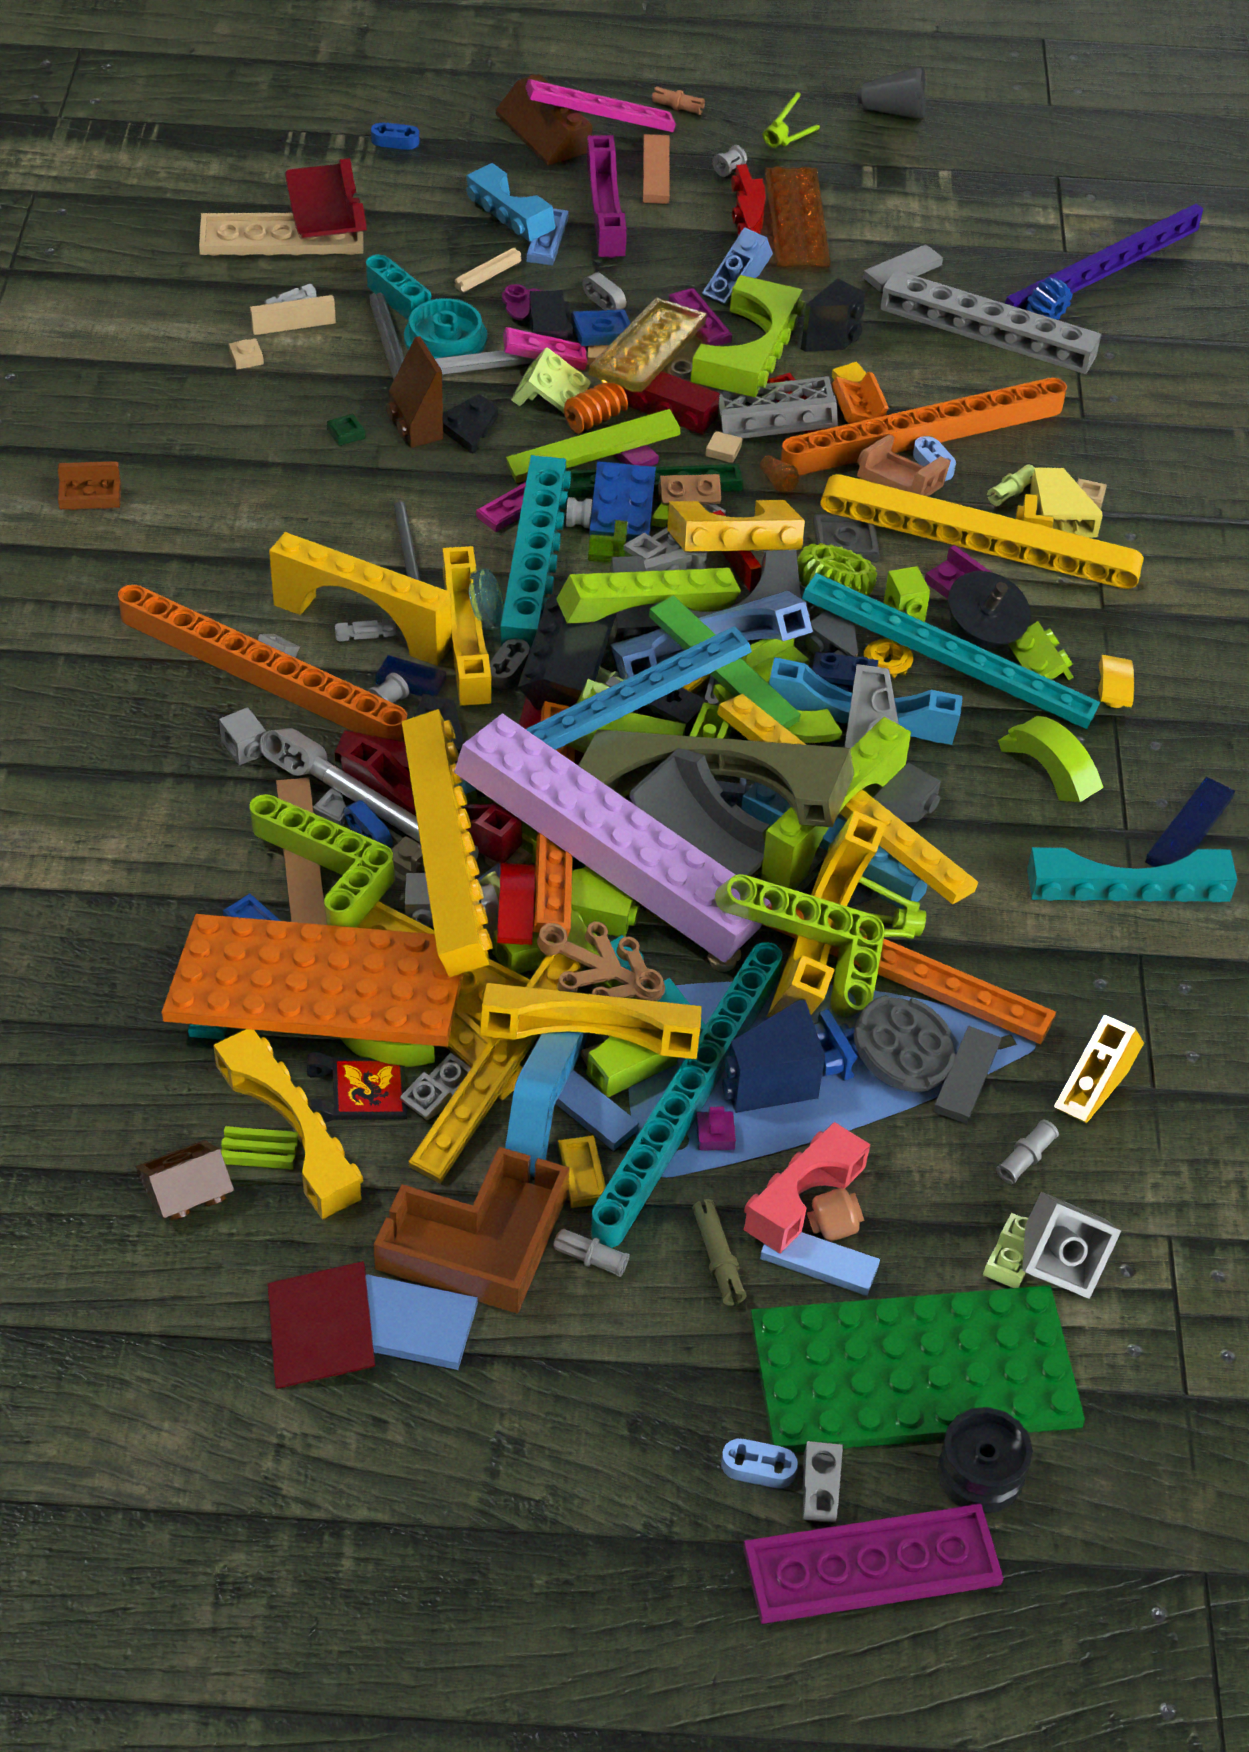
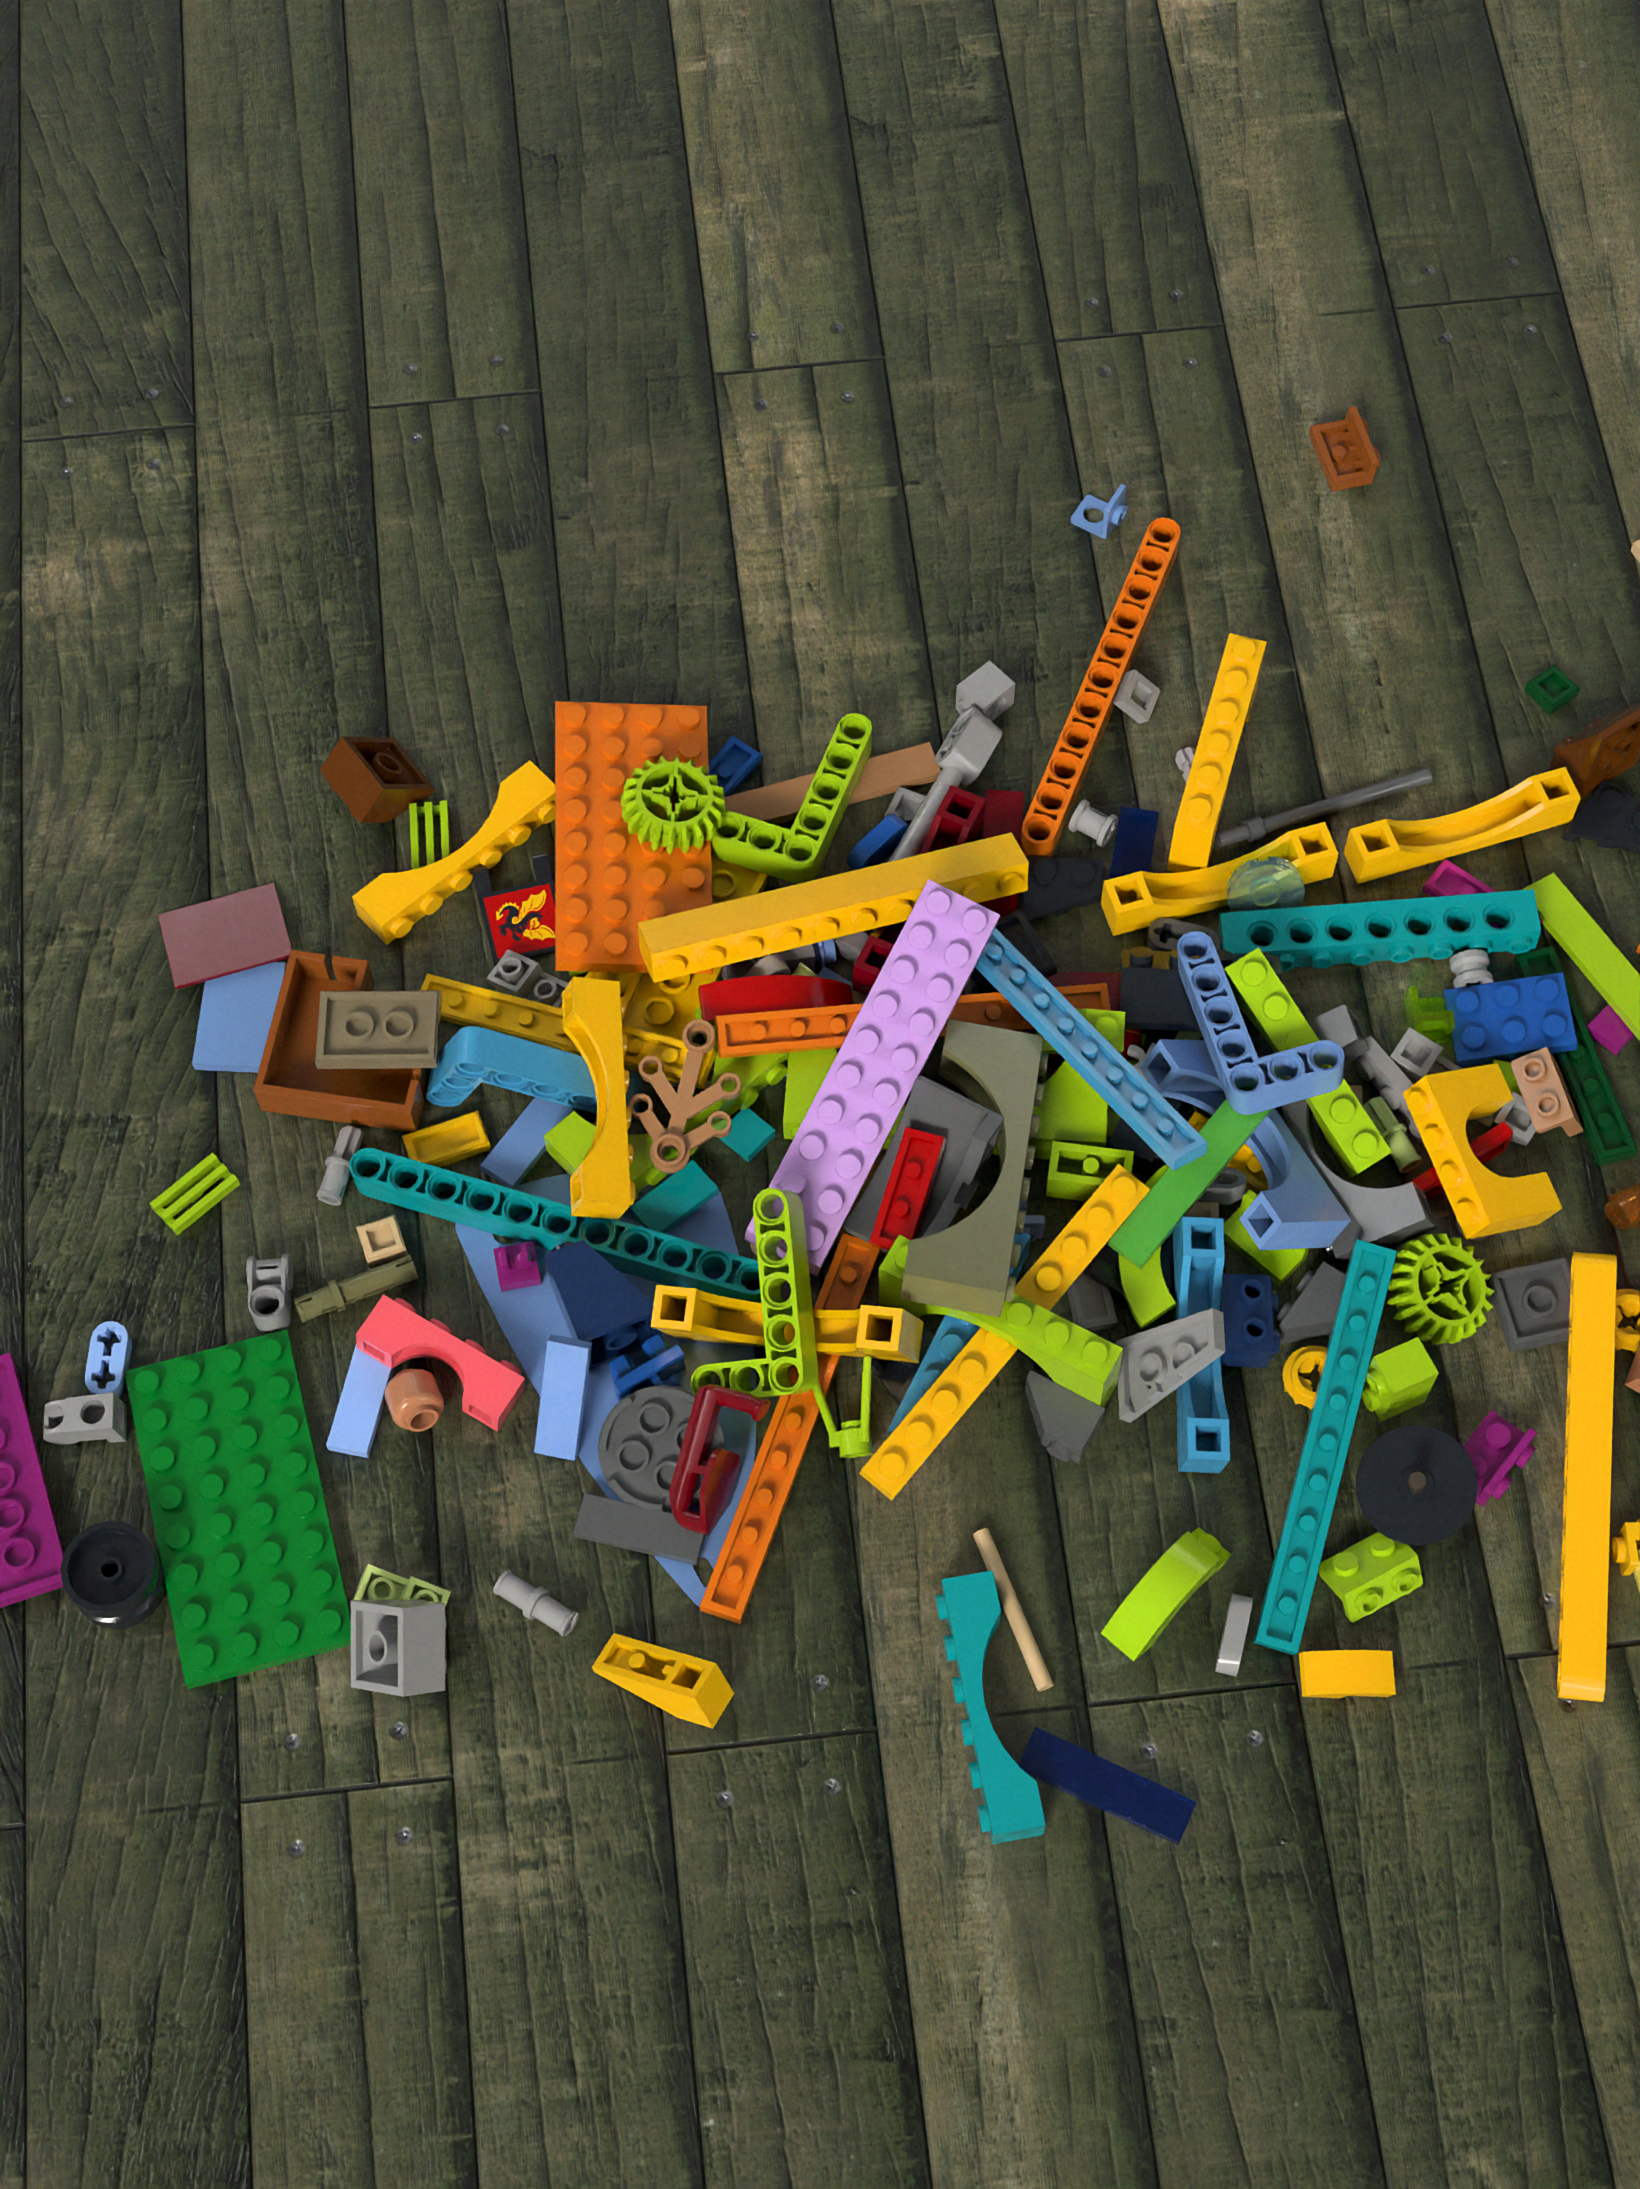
camera: 85 degrees right, 15 degrees up
none -> lime tile [150,1152,240,1236]
none -> light grey piece [246,1253,294,1335]
none -> dark tan tile [315,990,442,1069]
none -> tan tile [356,1215,408,1268]
none -> tile [534,1334,592,1461]
none -> lime gear [620,755,726,855]
none -> dark red piece [669,1384,770,1535]
none -> red plate [869,1127,947,1250]
none -> tan bar [973,1528,1054,1692]
none -> medium blue bracket [1071,484,1128,540]
none -> medium blue beam [1177,931,1345,1115]
none -> light grey beam [1215,1593,1253,1677]
none -> yellow arch [1343,767,1581,884]

